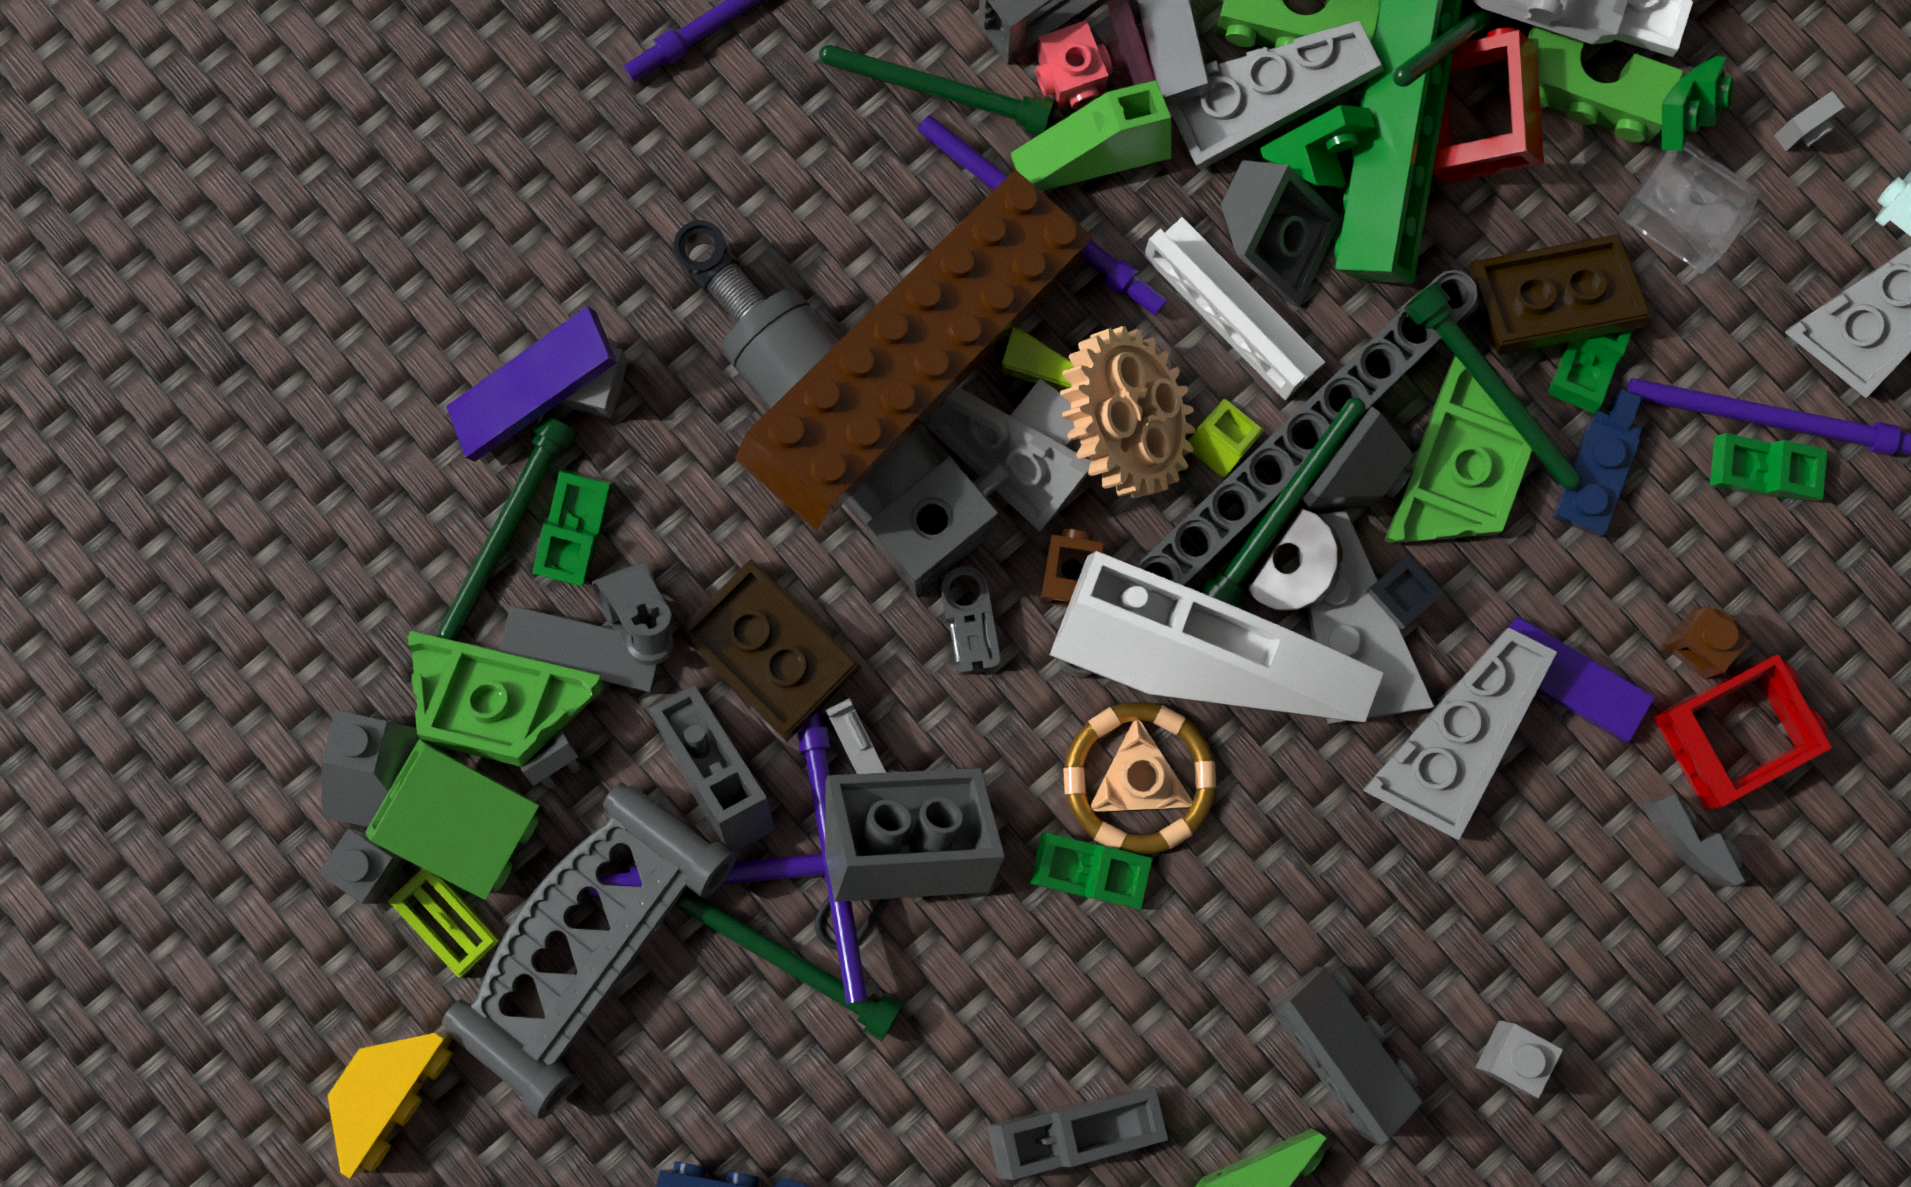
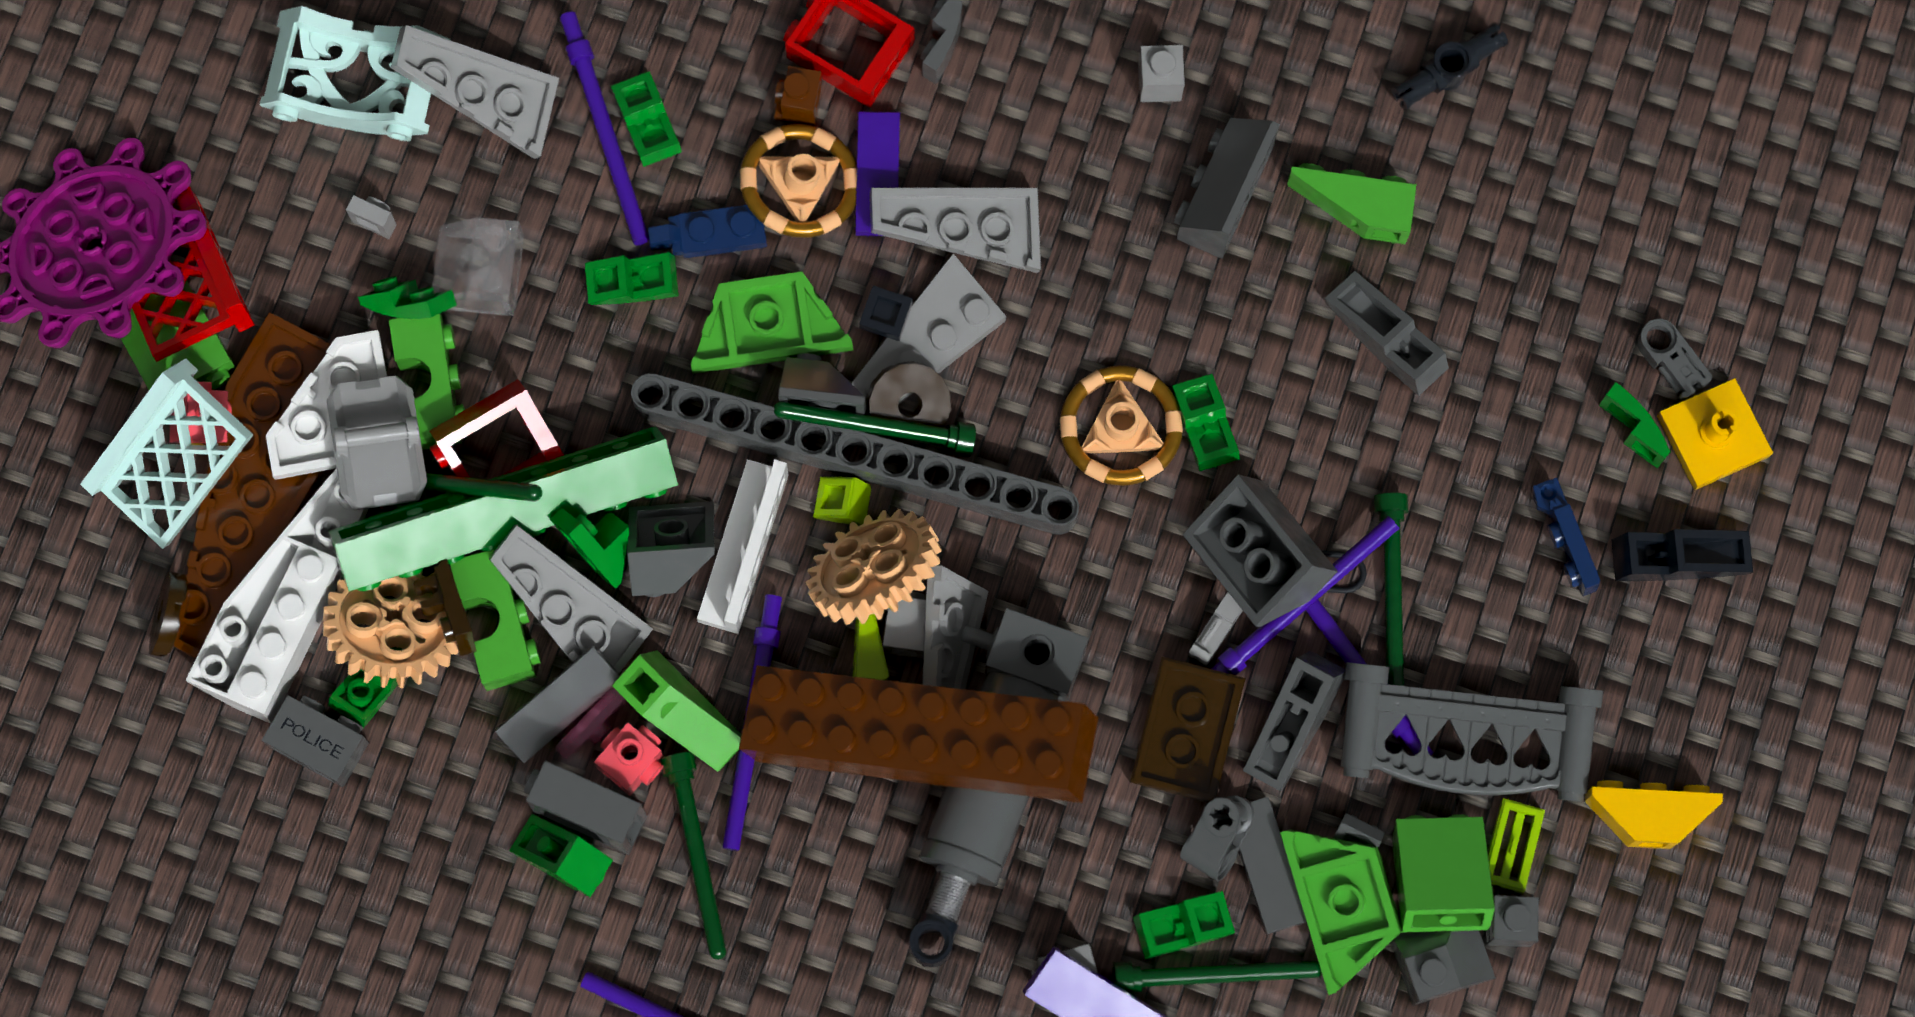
camera: 120 degrees left, 5 degrees down
dark grey piece [941,567,1000,675] -> none
reddish brown brick [1040,529,1104,608] -> none
white wedge [1049,551,1383,722] -> none
dark green piece [1404,282,1581,491] -> none
dark brown tile [1469,234,1652,355] -> none
none -> light nougat piece [740,124,857,238]

